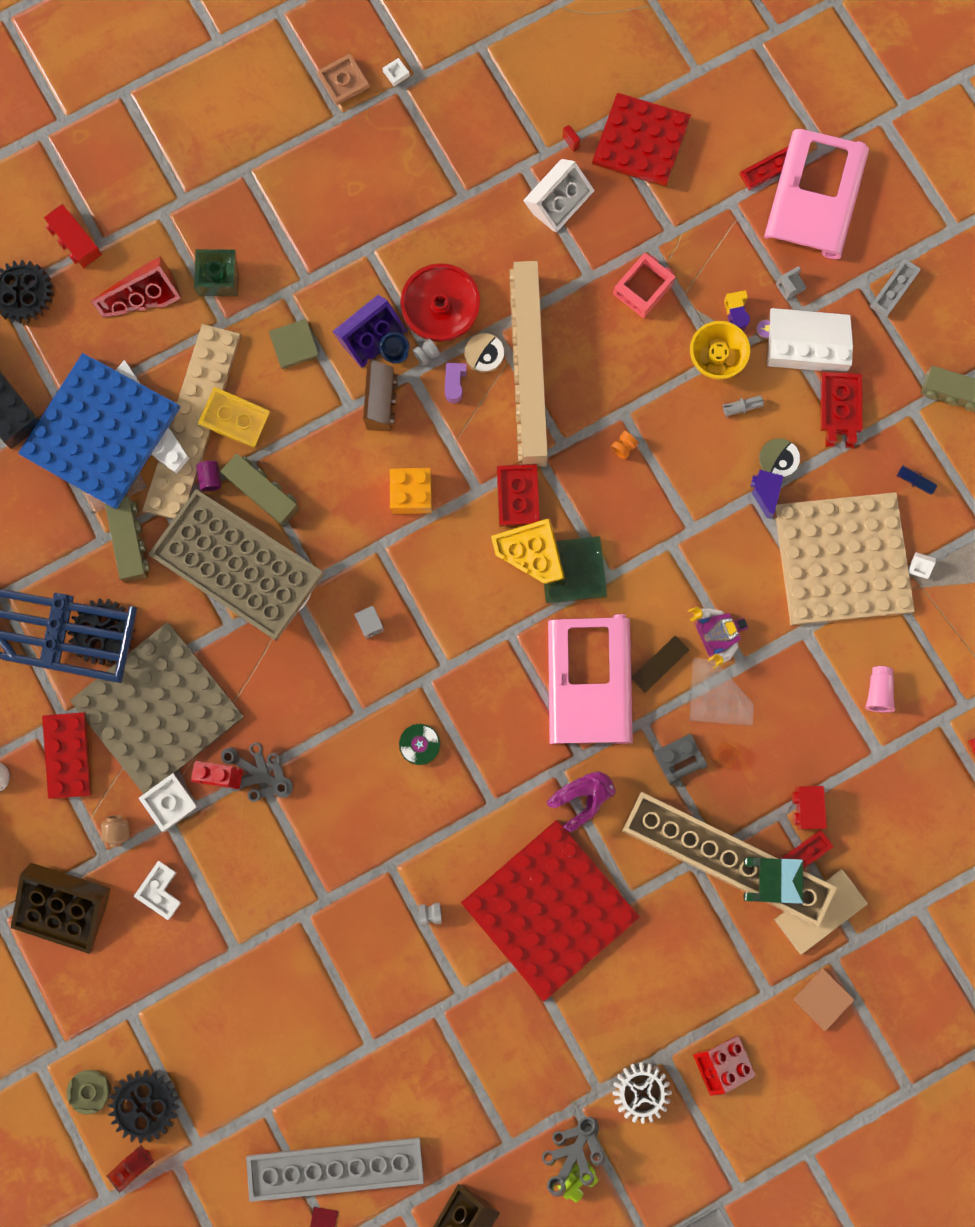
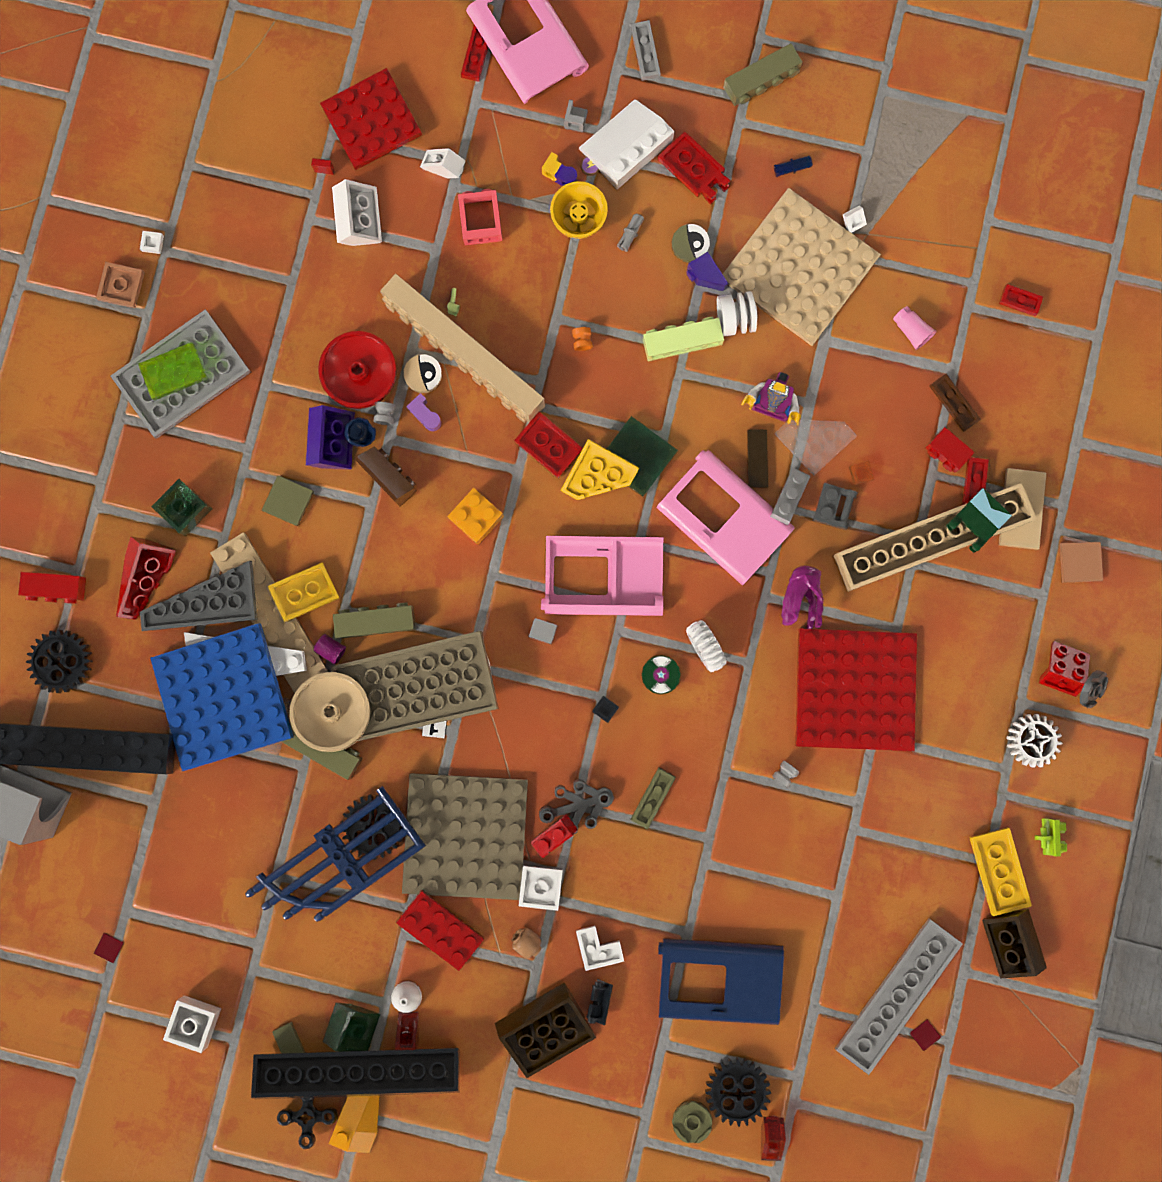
camera: 50 degrees left, 5 degrees up
dark grey plant [542,1117,604,1197] -> none
none -> light grey plate [111,309,251,439]
none -> clear neon green plate [138,342,208,401]
none -> dark grey wing [140,561,258,631]
none -> tan dish [289,672,371,752]
none -> white slope [420,148,465,178]
none -> white sticker [422,721,446,738]
none -> yellowish green hand [447,288,460,316]
none -> bright pink piece [541,536,663,616]
none -> black hinge [586,979,613,1025]
none -> black plate [592,696,619,723]
none -> olive tile [630,767,676,830]
none -> yellowish green brick [643,317,724,361]
none -> dark blue piece [658,938,784,1025]
none -> white gear [686,620,727,672]
none -> white wheel [717,291,758,337]
none -> light grey plate [770,468,810,525]
none -> reddish brown tile [930,374,981,432]
none -> yellow plate [969,827,1032,916]
none -> dark grey tile [1080,670,1108,708]

